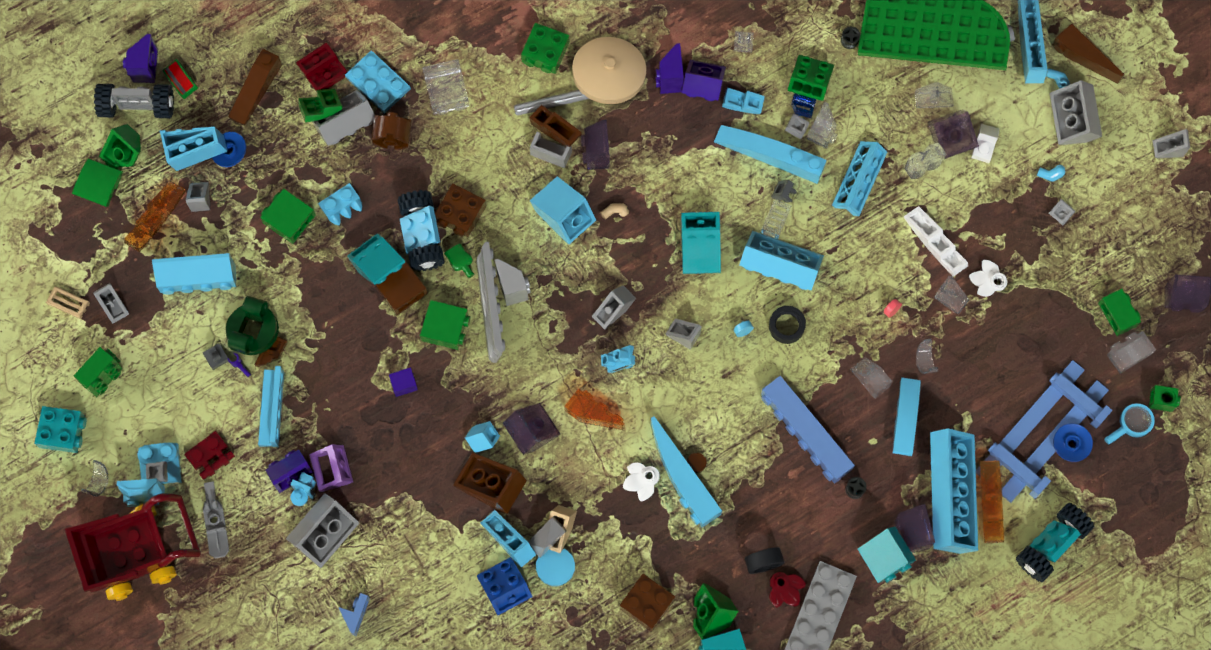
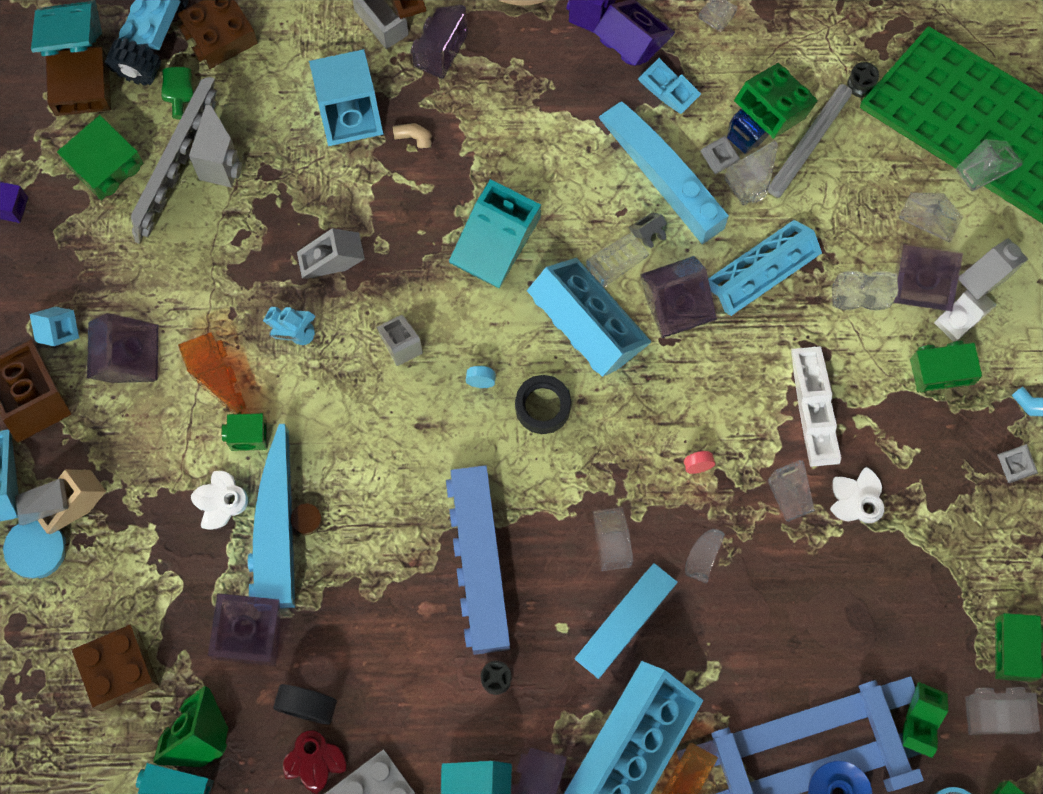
camera: 30 degrees right, 0 degrees up
none -> clear purple slope [208,593,280,666]
none -> green brick [222,413,267,451]
none -> clear purple slope [640,256,717,338]
none -> light grey axle [768,84,852,198]
none -> green slope [903,682,948,758]
none -> green brick [910,341,982,393]
none -> clear slope [956,139,1023,192]
none -> light grey slope [957,238,1028,300]

